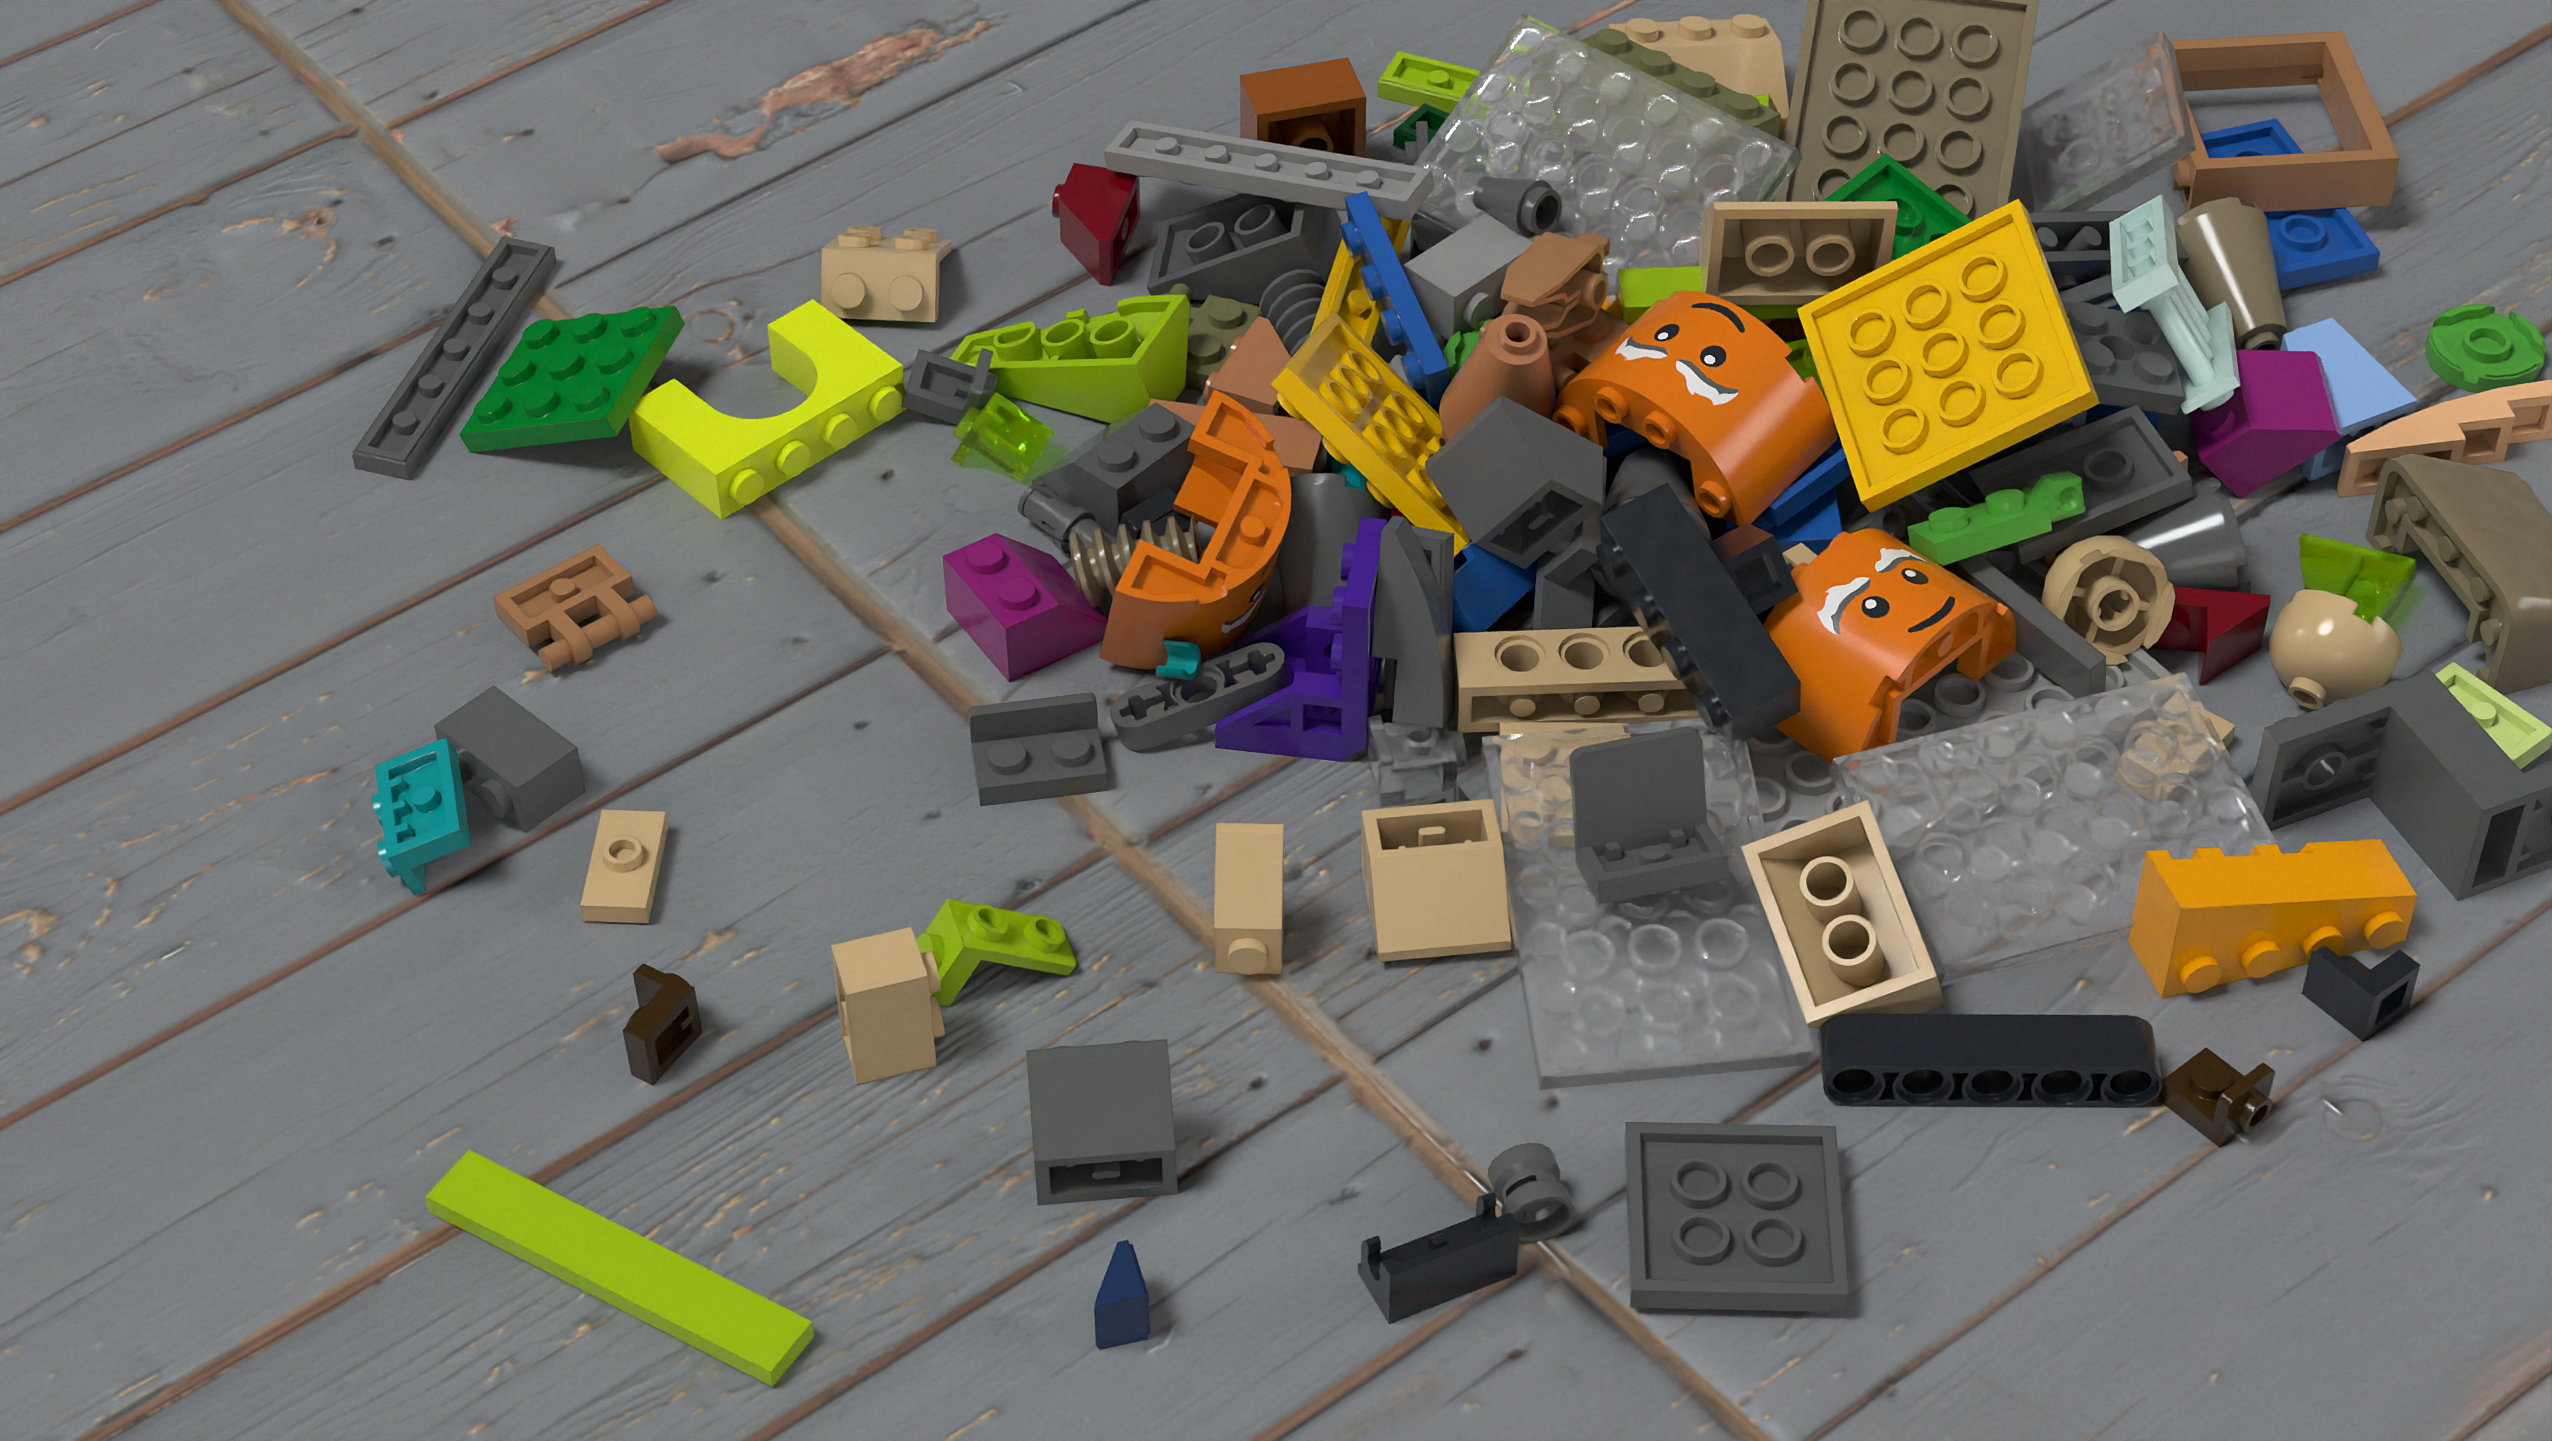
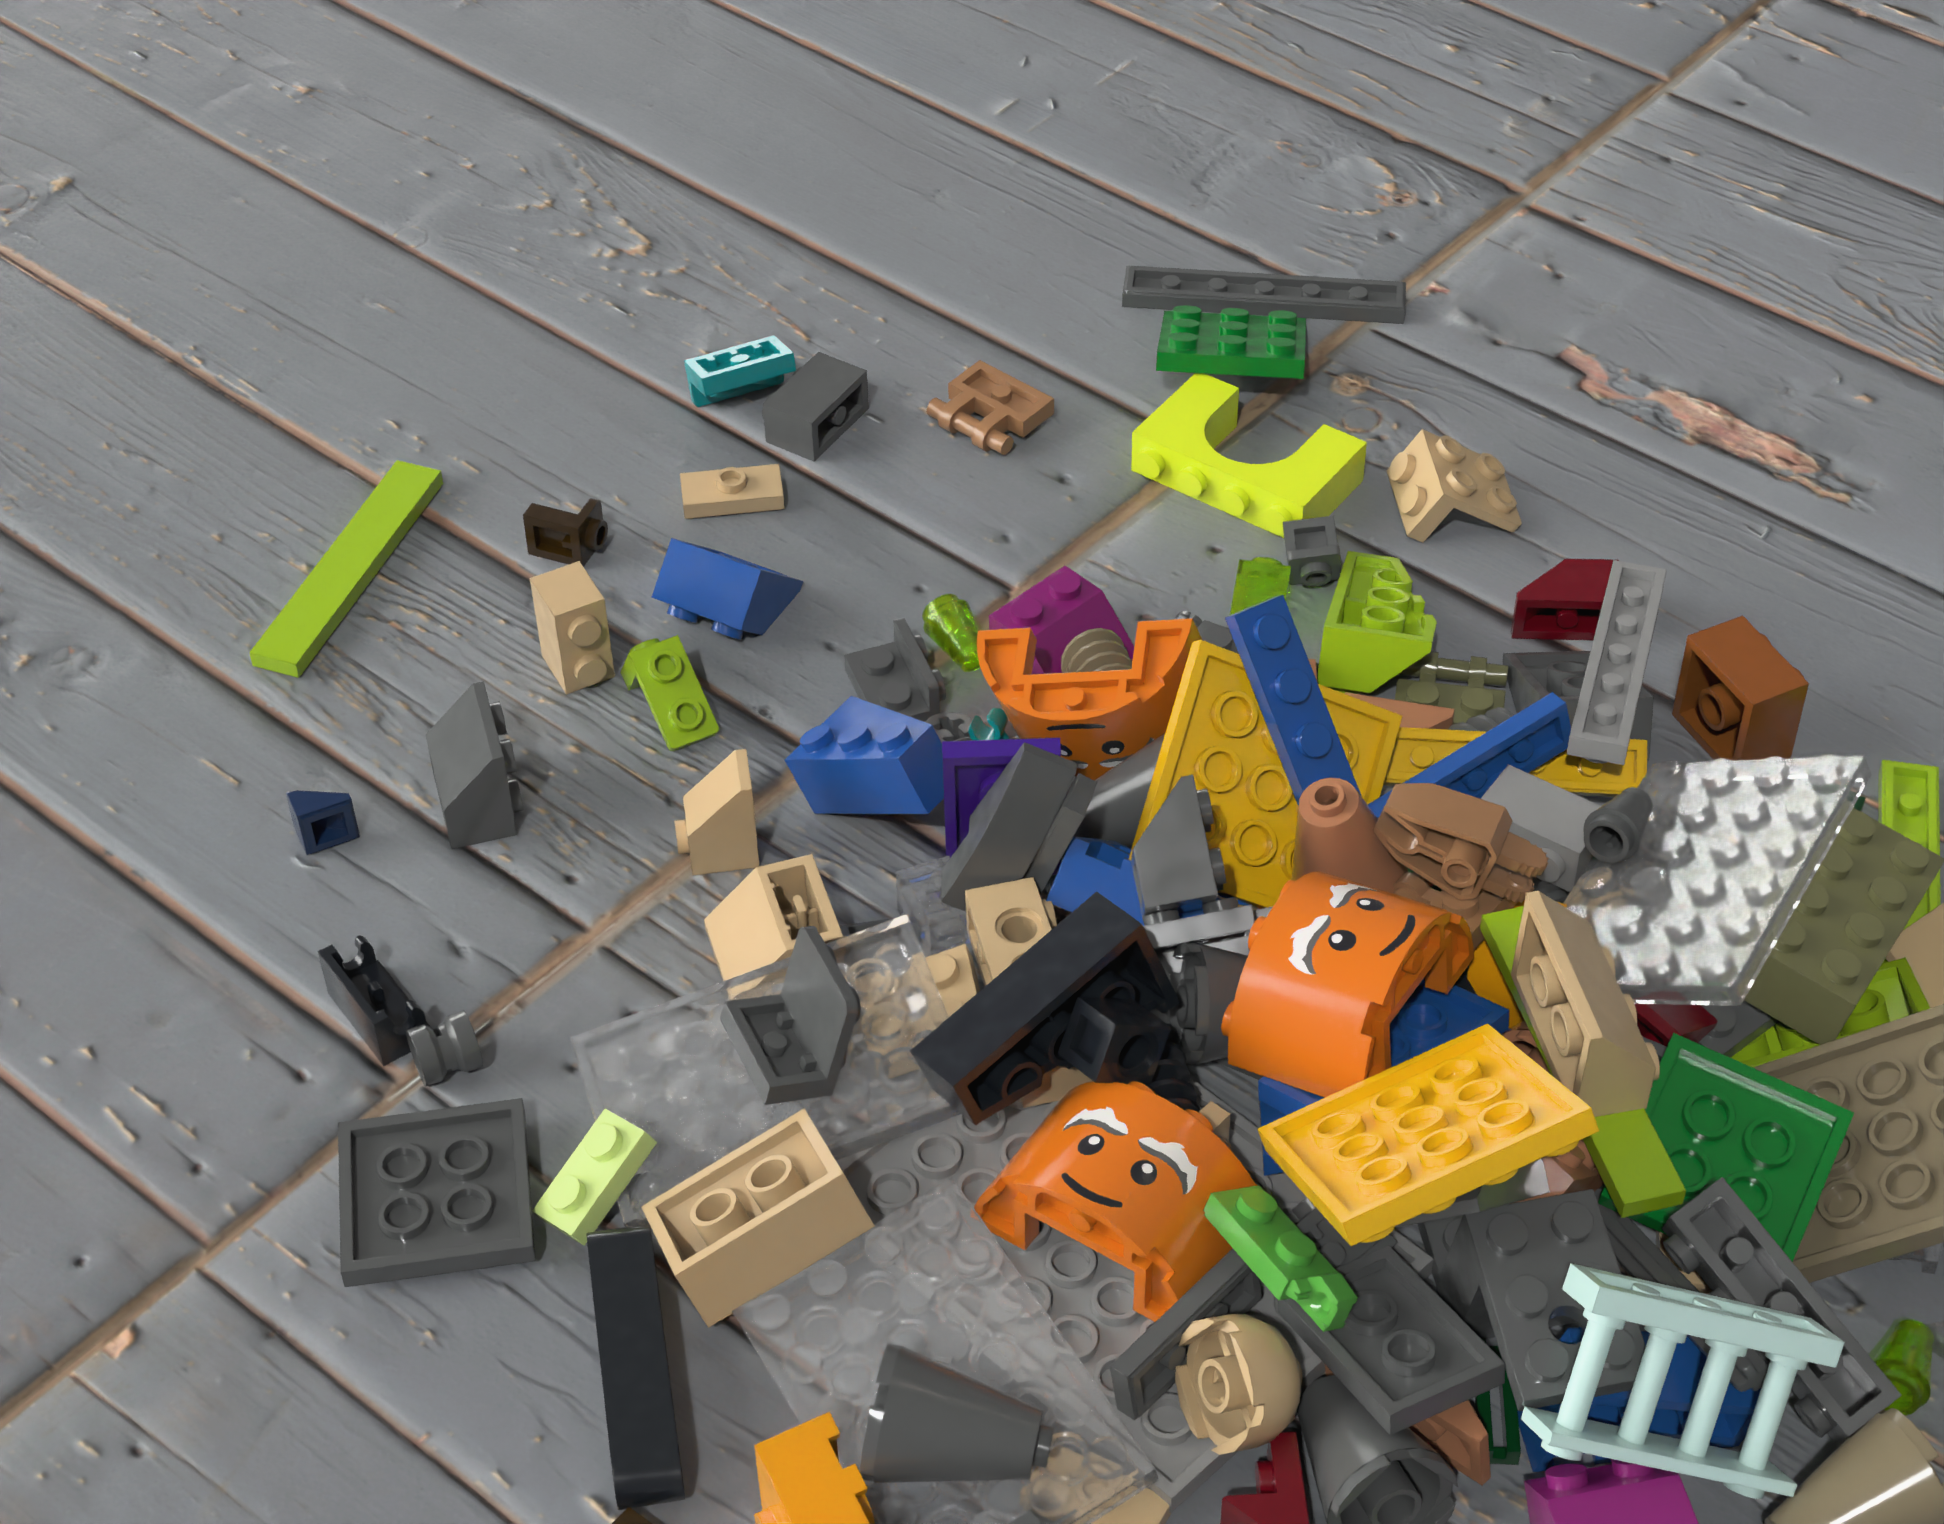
camera: 80 degrees right, 0 degrees up
none -> yellowish green plate [532,1109,657,1246]
none -> blue slope [651,538,803,640]
none -> blue wedge [785,696,944,814]
none -> dark grey cone [860,1343,1054,1483]
none -> clear neon green cone [922,594,980,672]
none -> blue plate [1225,595,1362,805]

